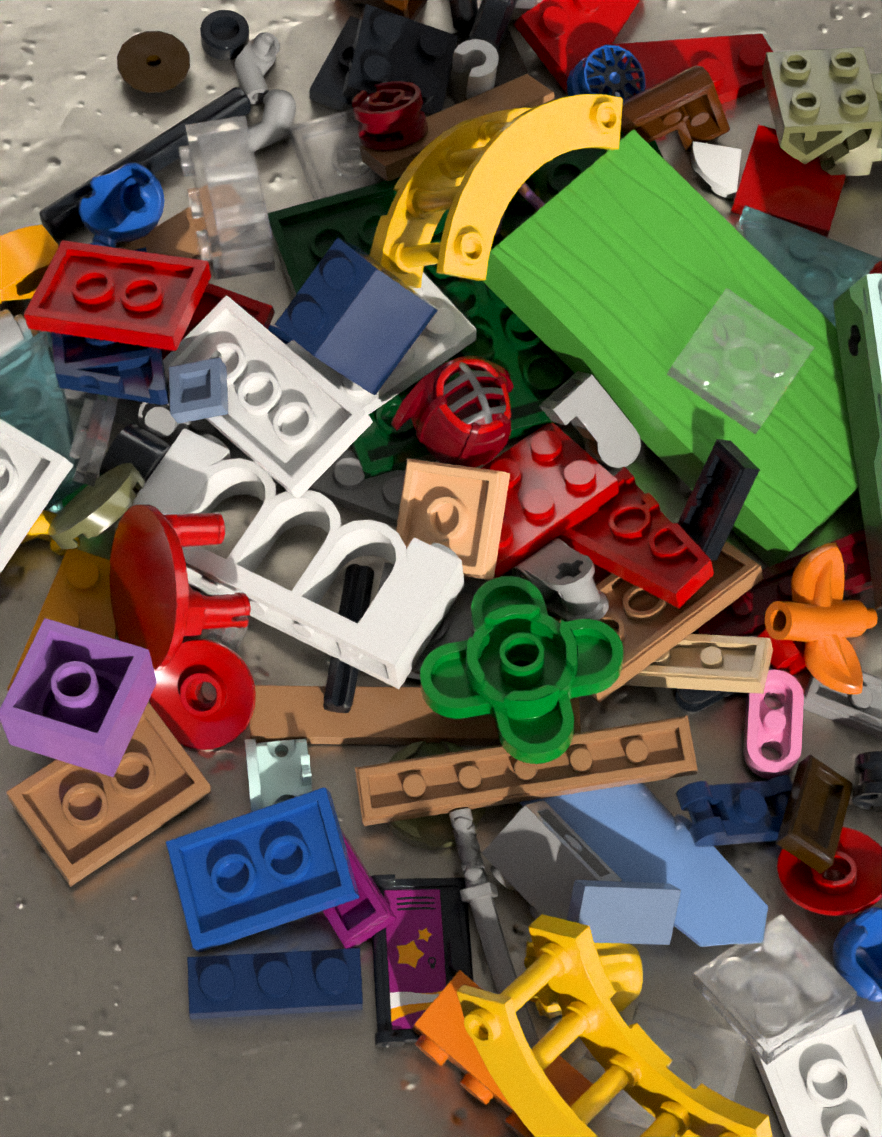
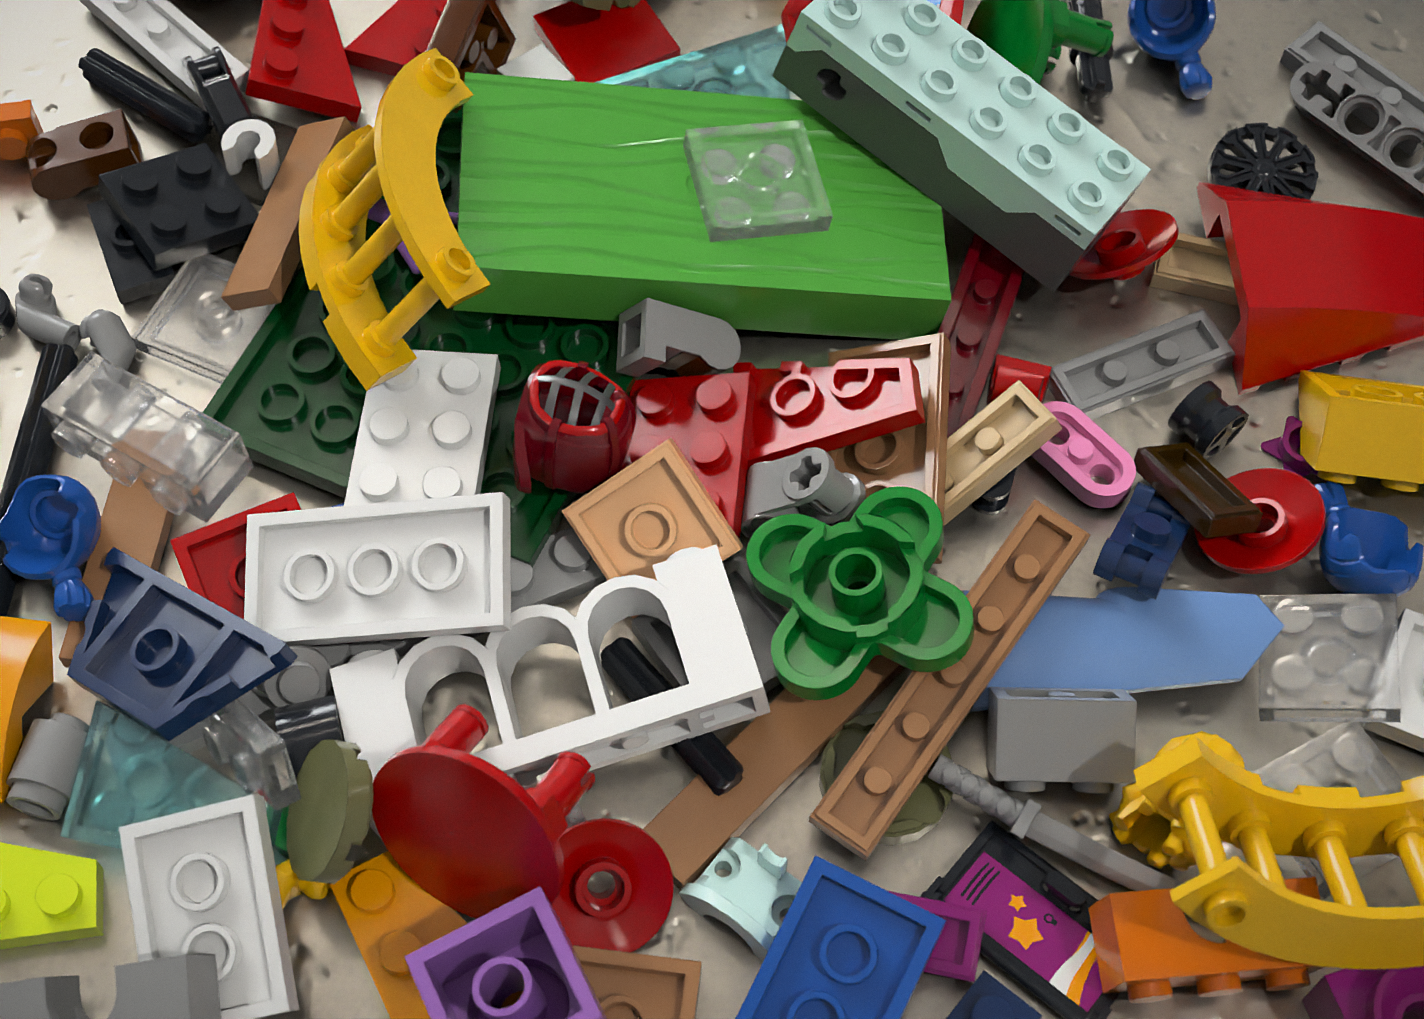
camera: 40 degrees left, 5 degrees down
red plate [24,240,211,351] -> none
sand blue tile [169,357,228,424] -> none
dark blue slope [275,238,438,395] -> none
dark red wheel [352,81,428,150] -> none
blue wheel [567,45,646,101] -> none
tile [567,880,681,945] -> none
black plate [678,439,760,560] -> none
orange plant [765,543,878,694] -> none

